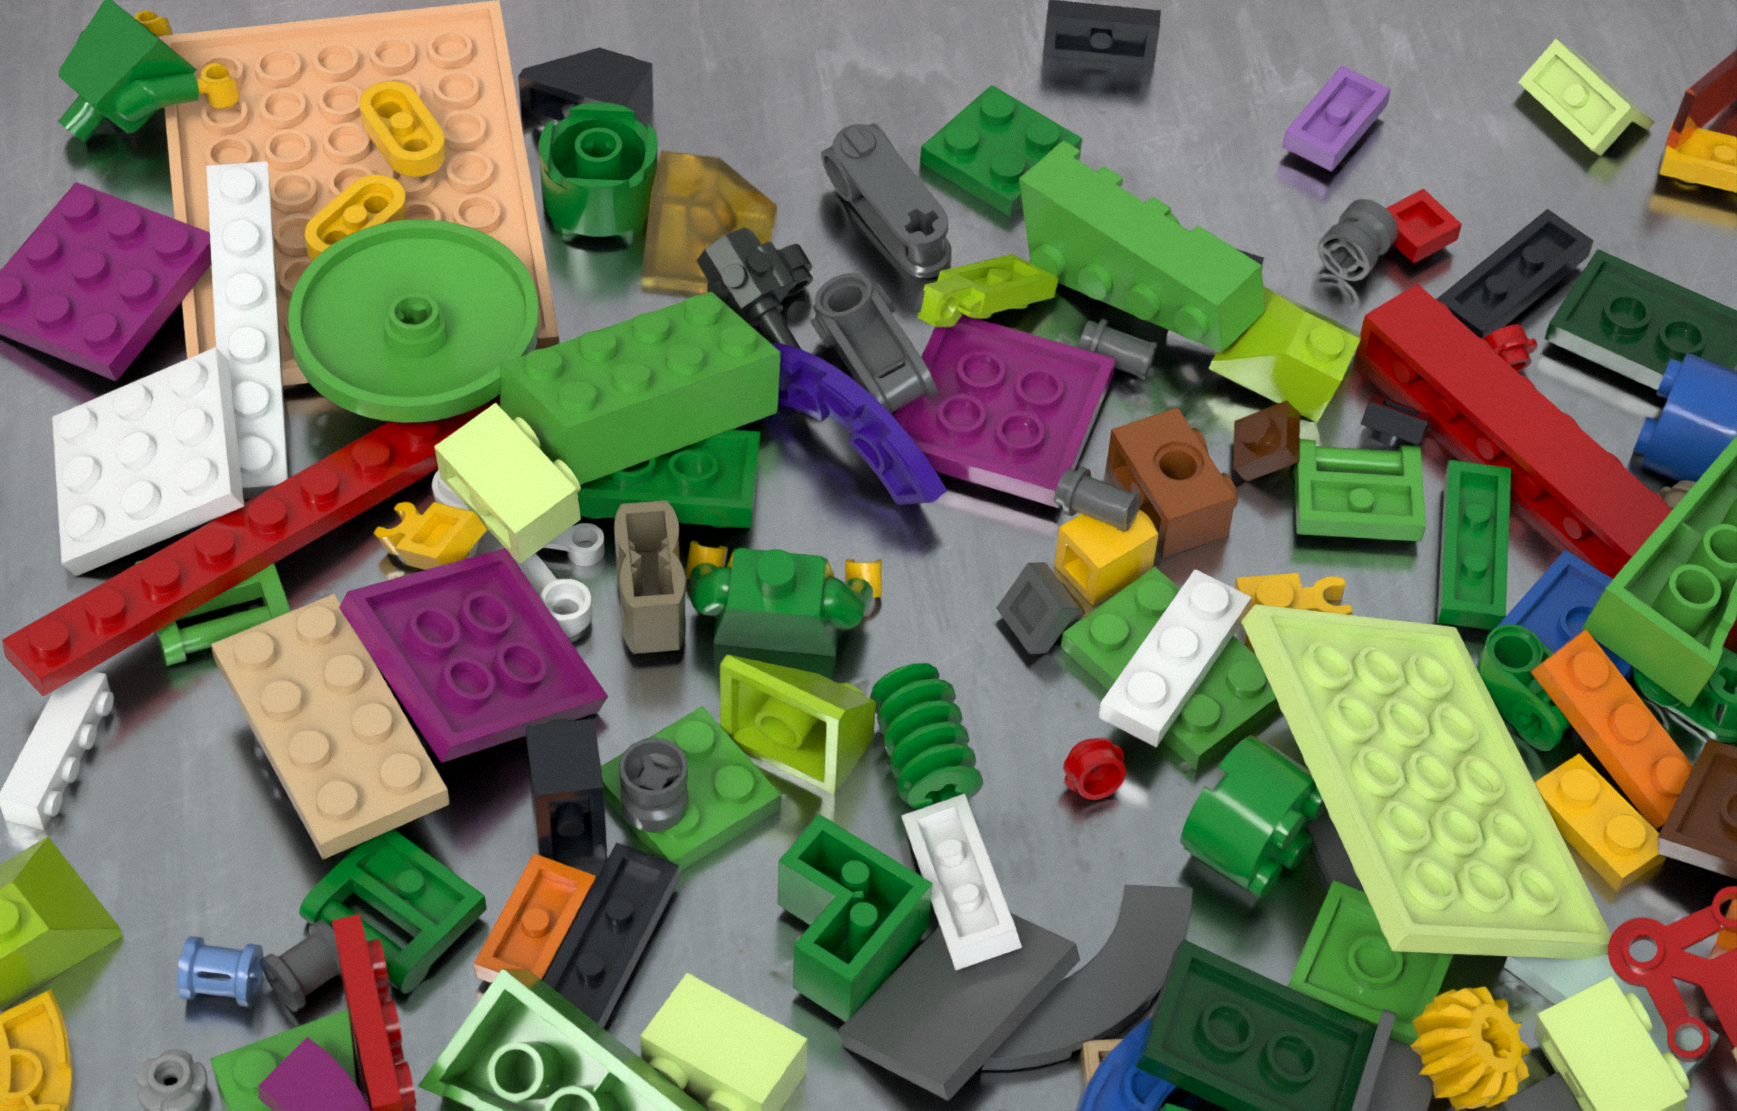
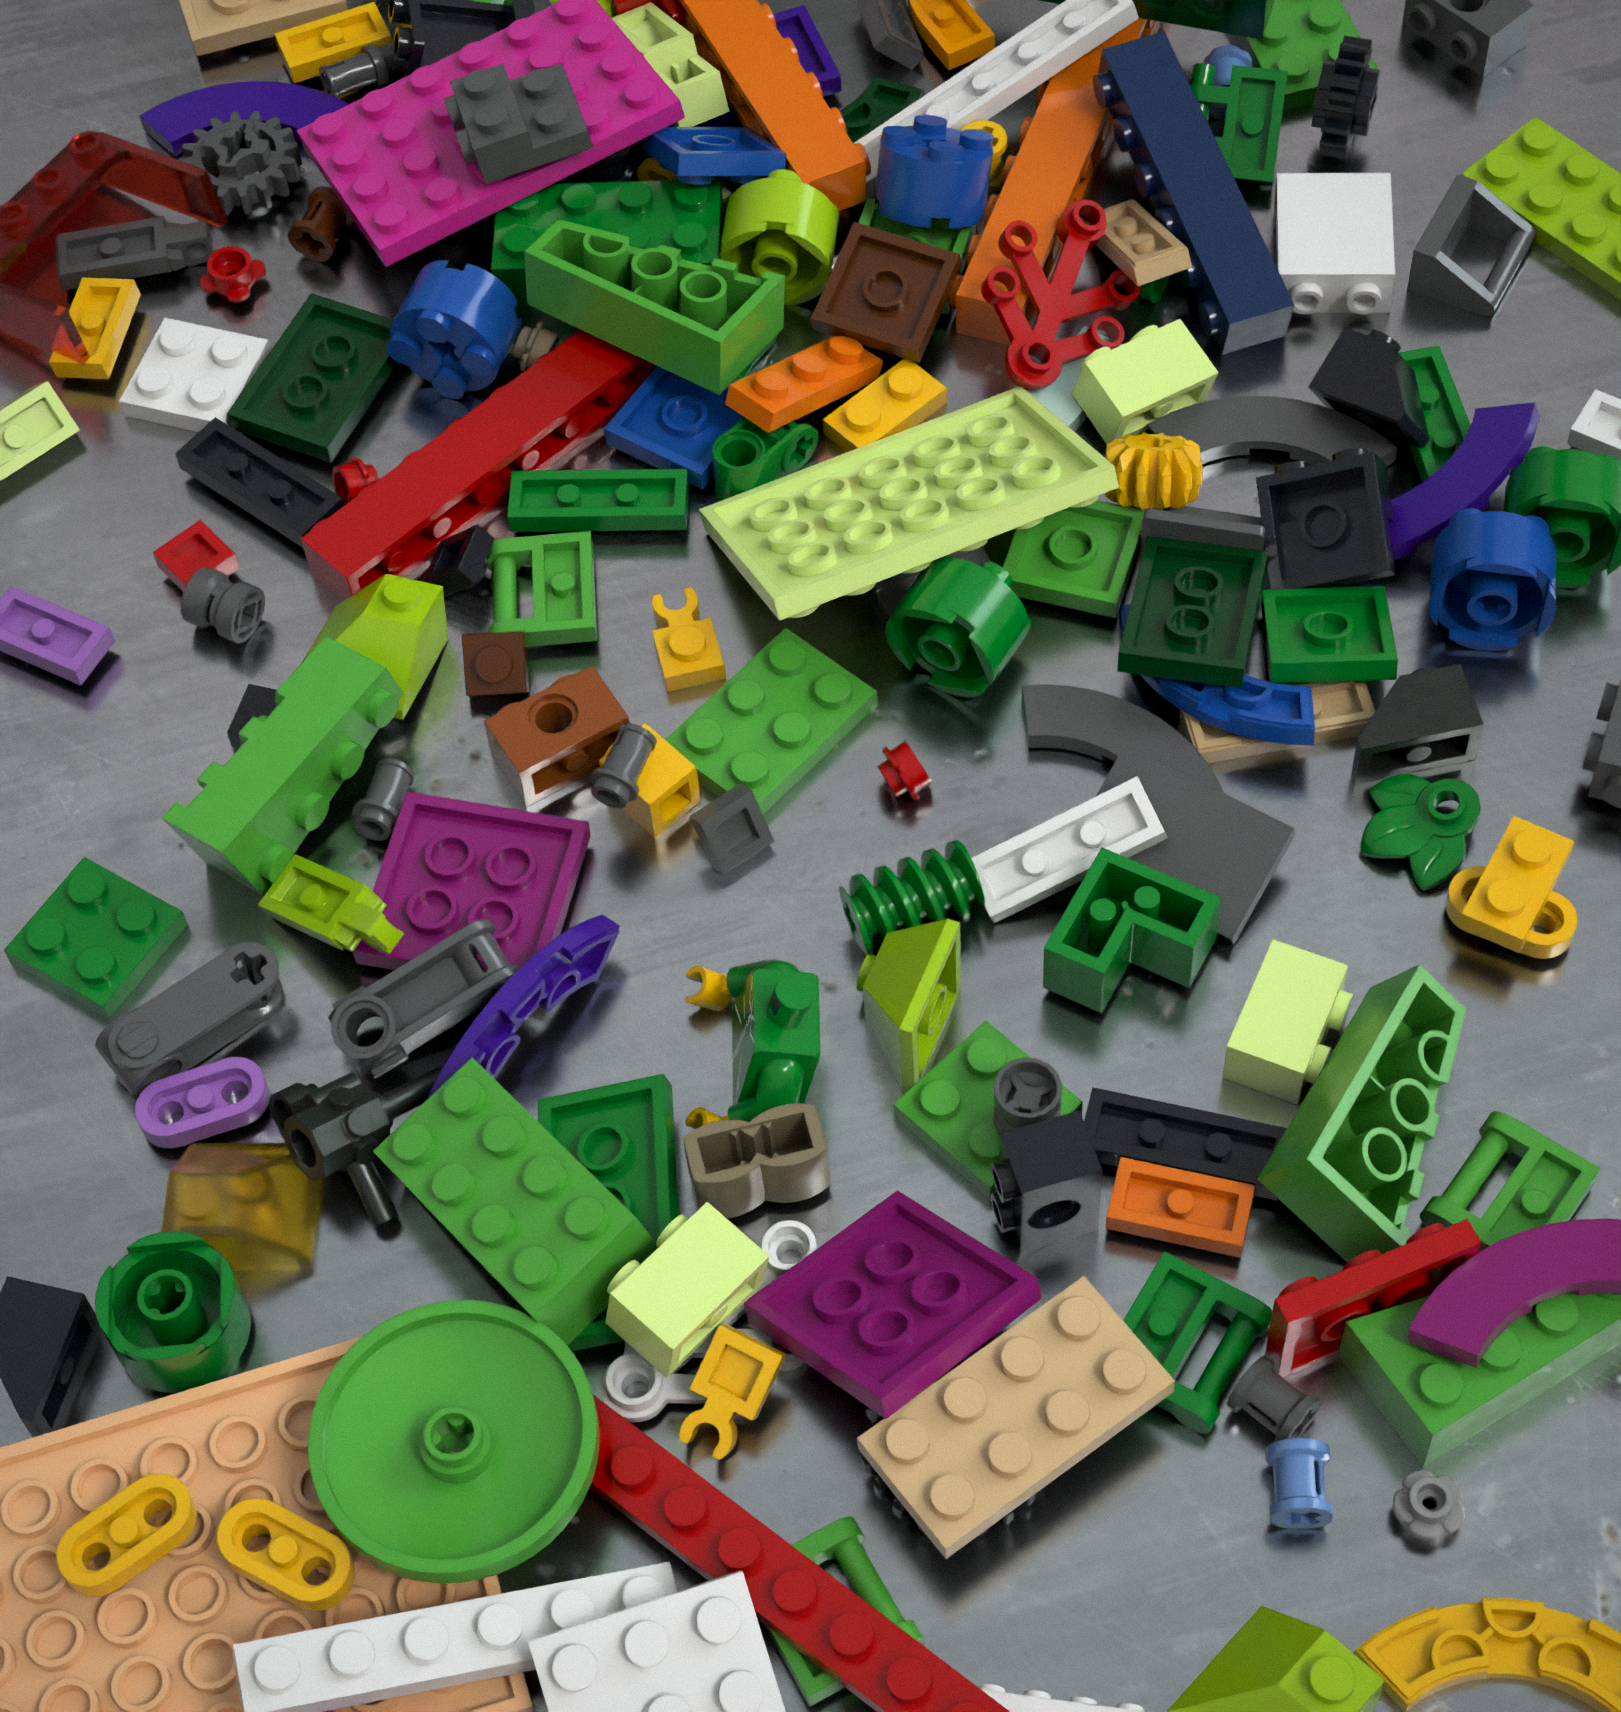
camera: 90 degrees left, 5 degrees up
white plate [1098,569,1252,747] -> none
none -> white plate [119,318,271,432]
none -> medium lavender plate [135,1057,270,1148]

